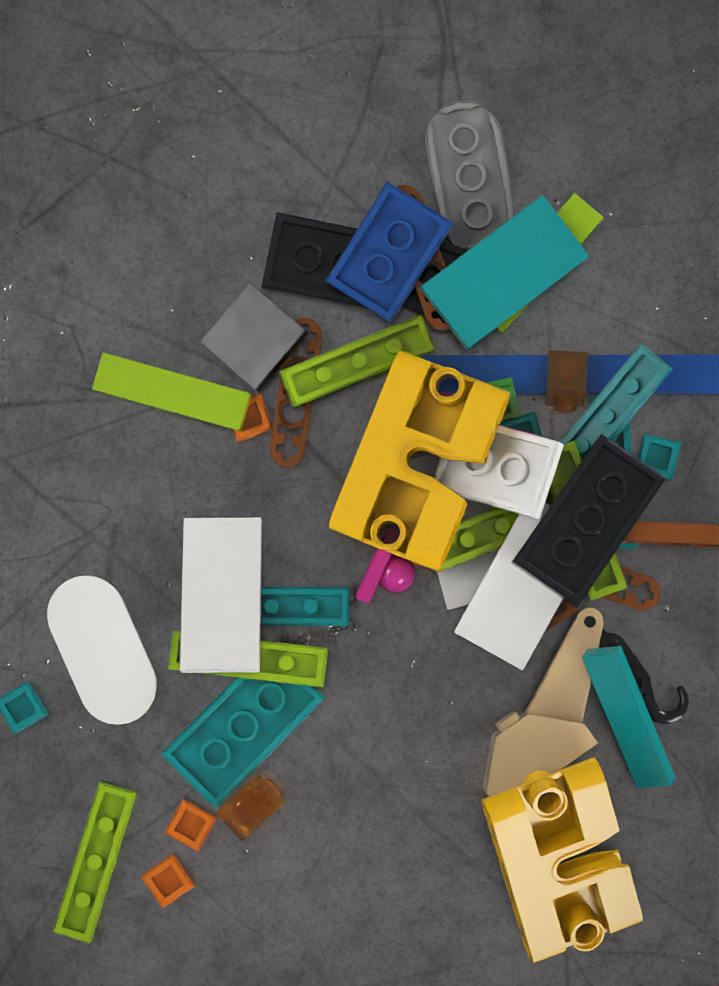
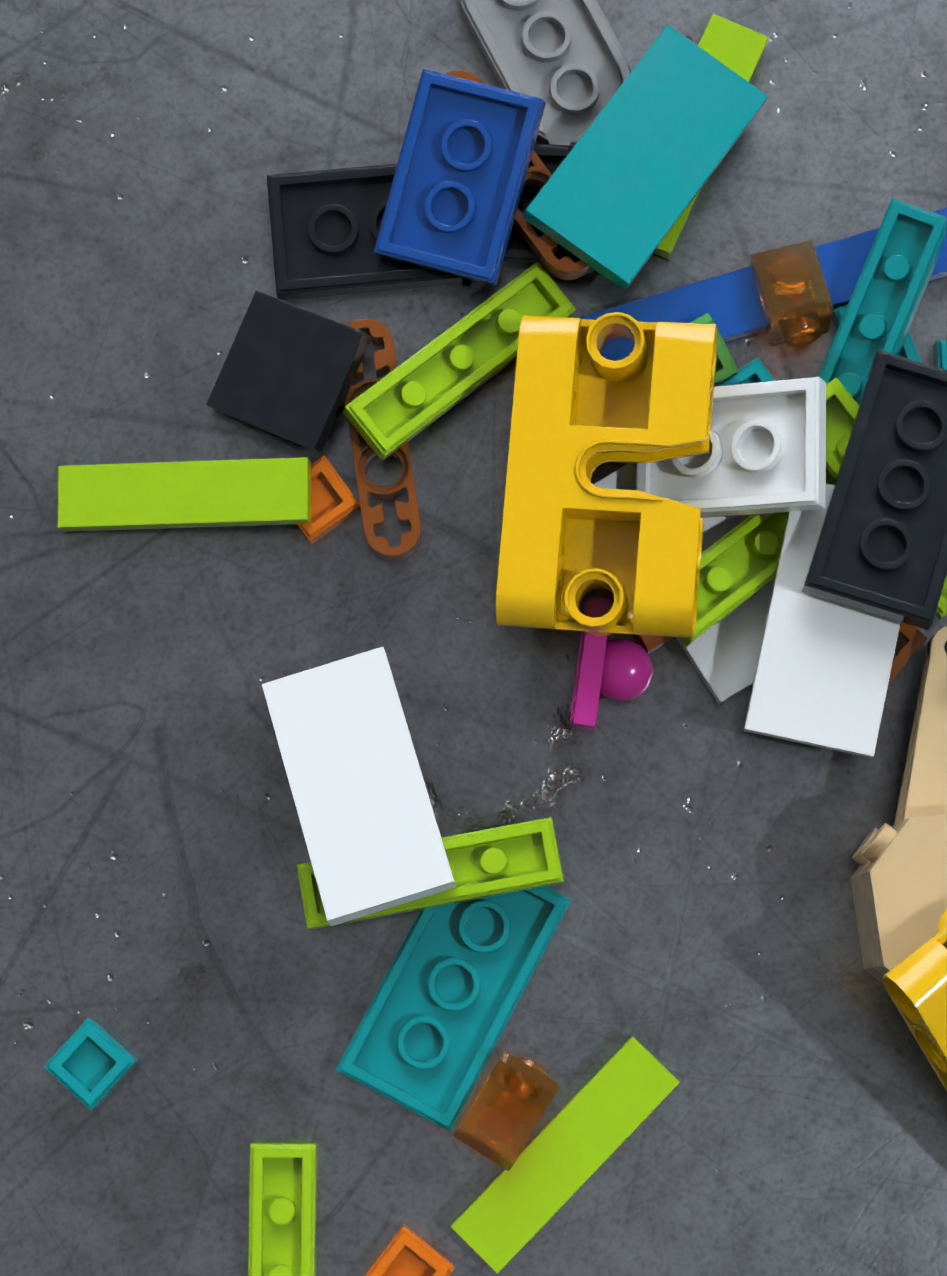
camera: 20 degrees left, 5 degrees down
white tile [47,576,158,725] -> none
orange tile [164,798,218,852] -> none
teal tile [261,587,350,626] -> none
none -> lime tile [450,1036,680,1274]

